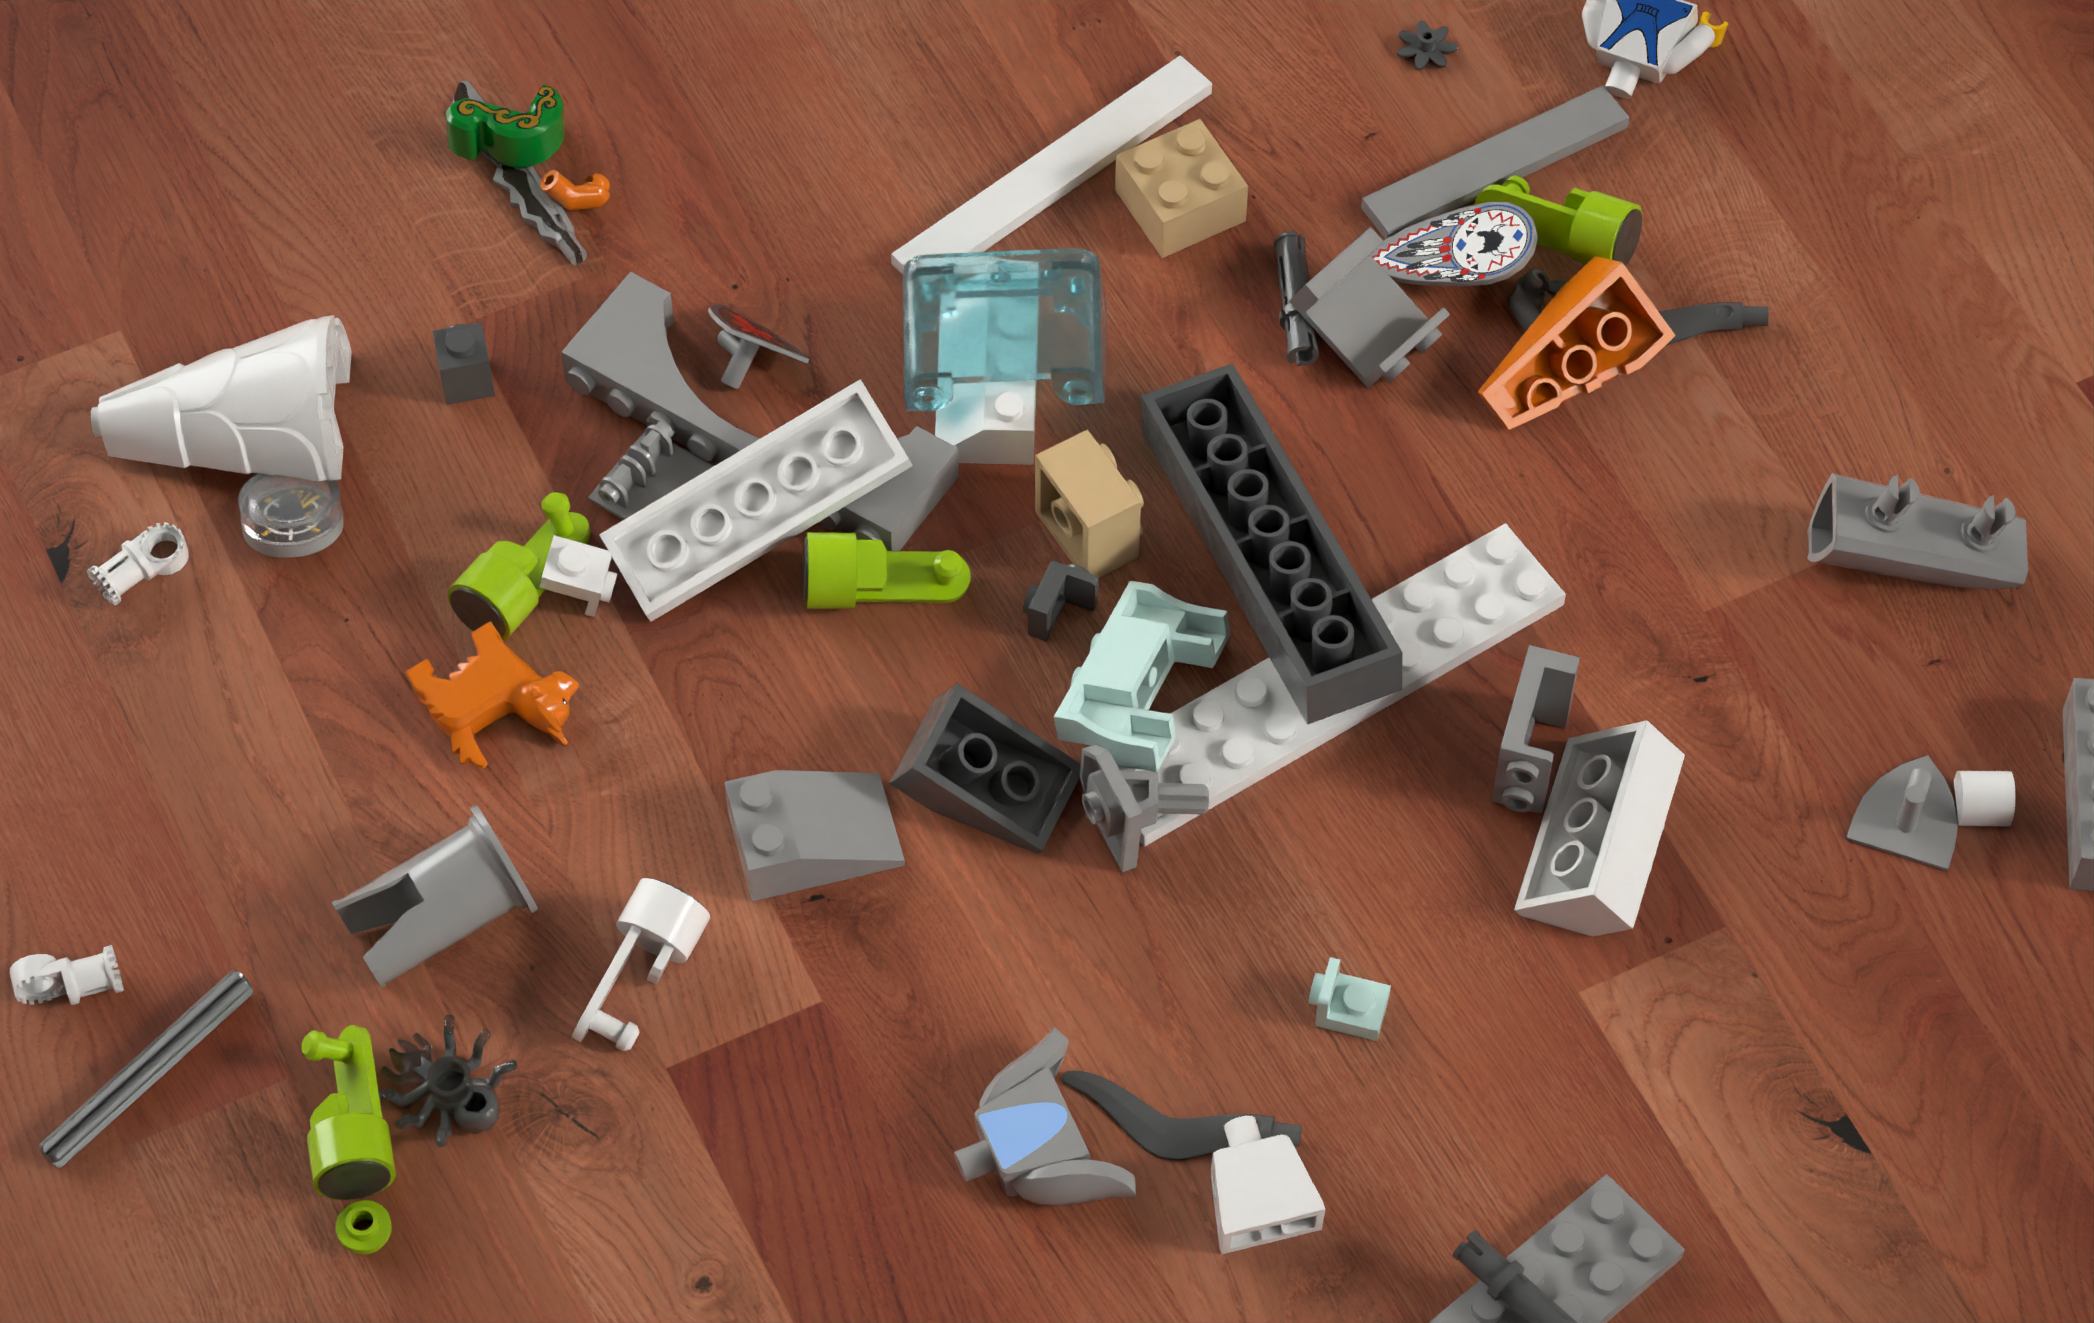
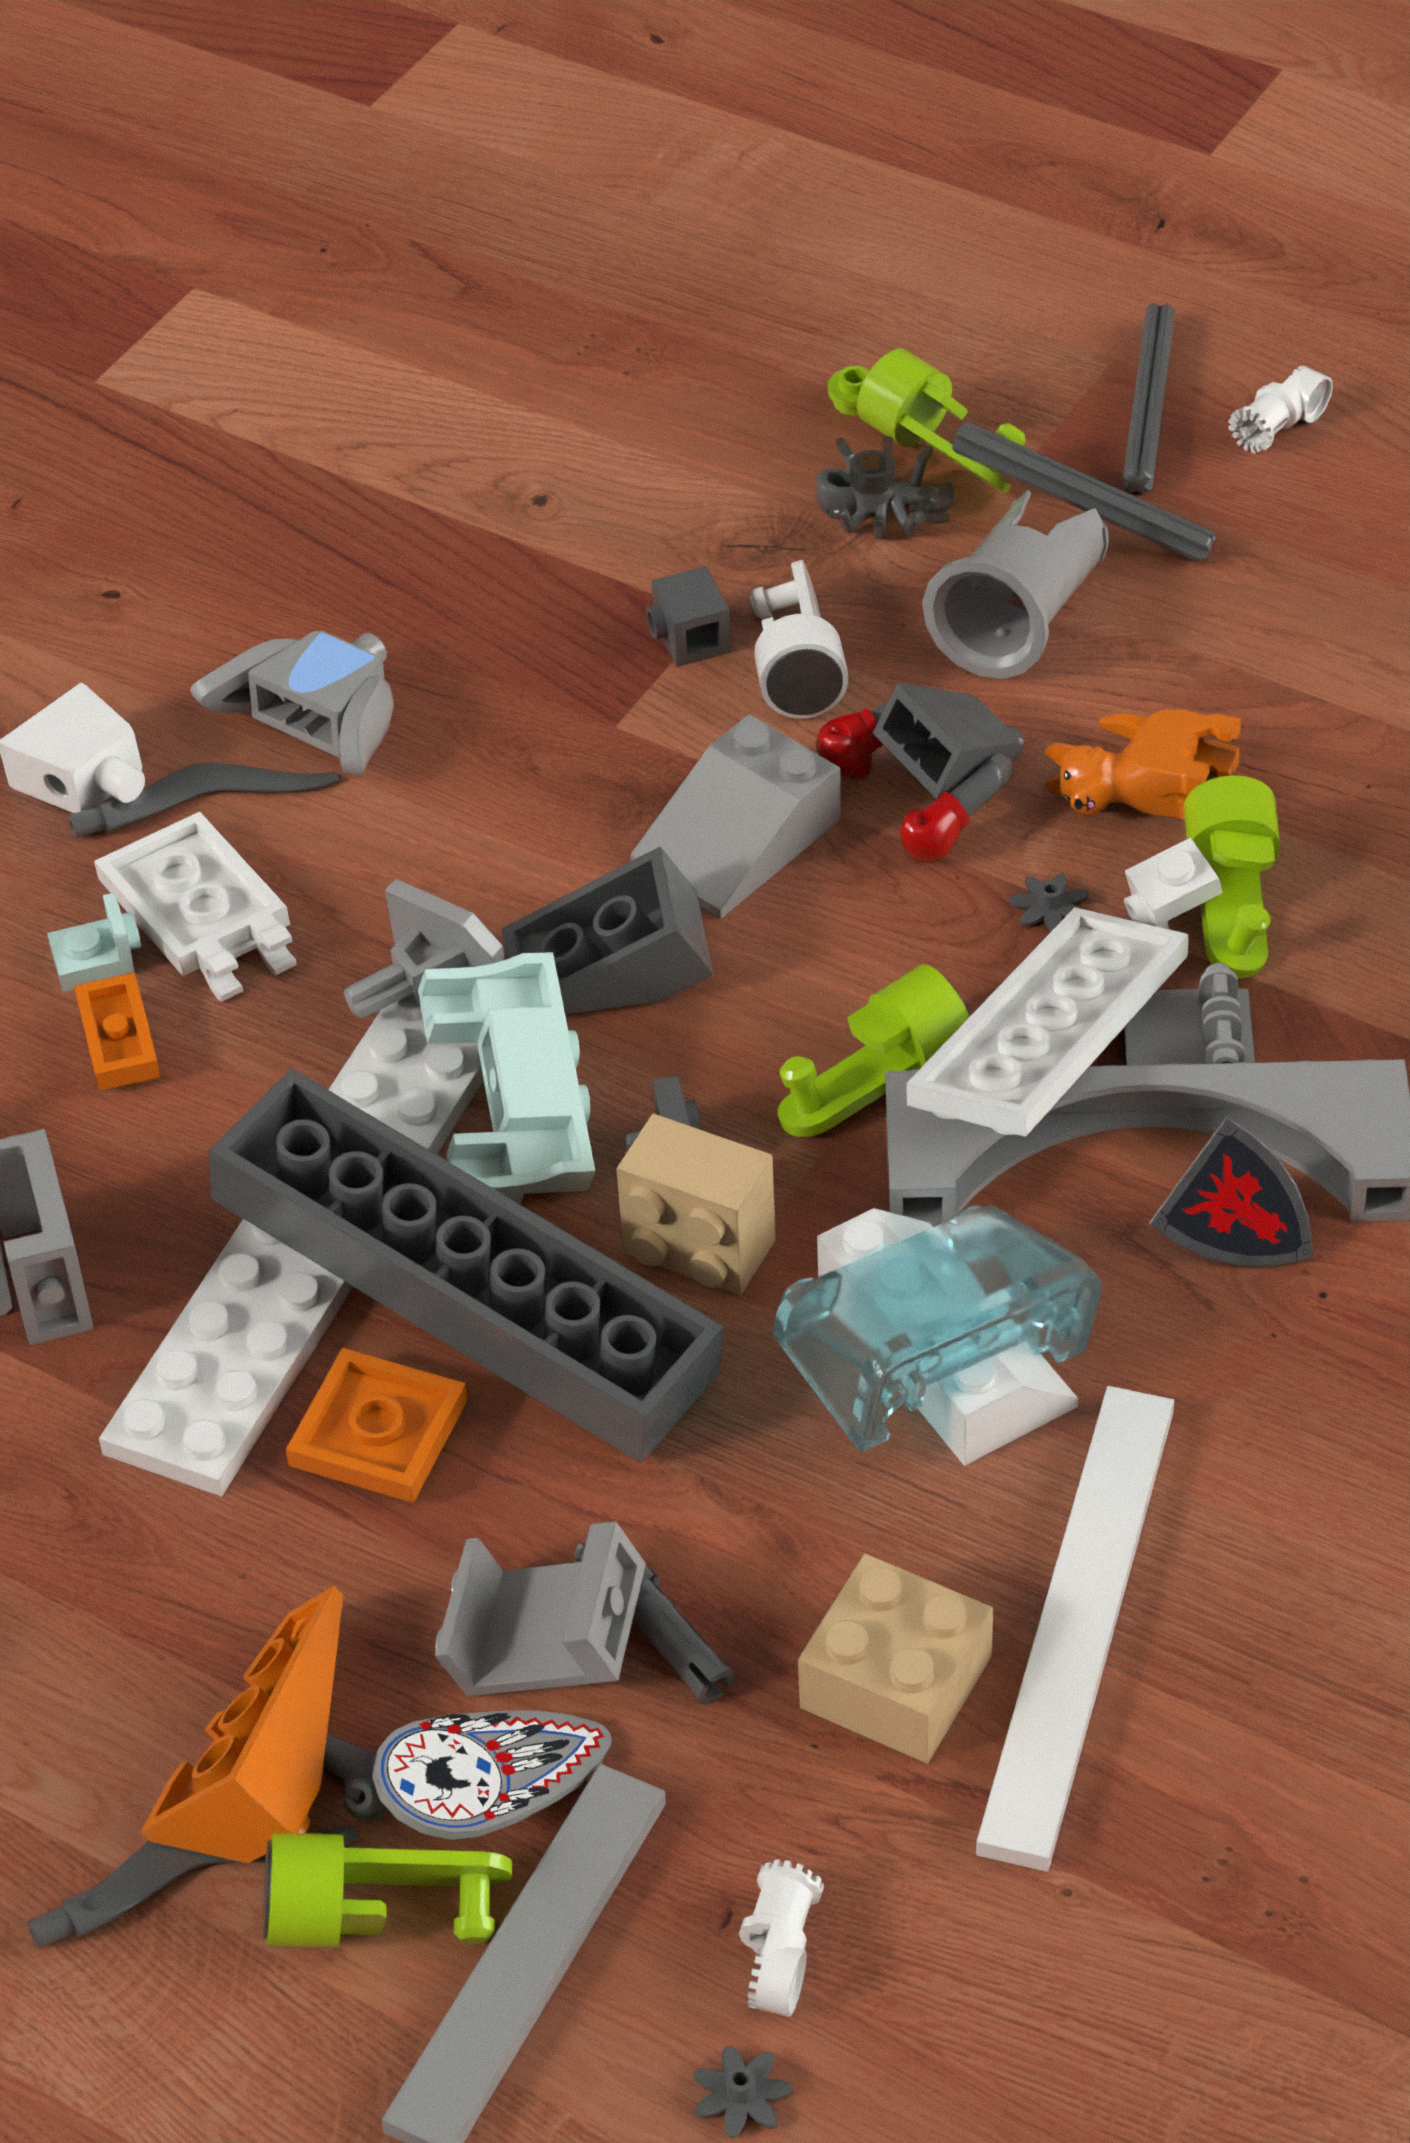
camera: 150 degrees right, 10 degrees down
none -> orange plate [74,972,161,1091]
none -> white tile [94,812,297,1002]
none -> orange plate [286,1348,468,1503]
none -> dark grey brick [646,566,731,667]
none -> white connector [739,1859,824,2017]
none -> dark grey torso [816,683,1023,863]
none -> dark grey axle [952,422,1215,563]
none -> dark grey plant [1009,874,1089,933]

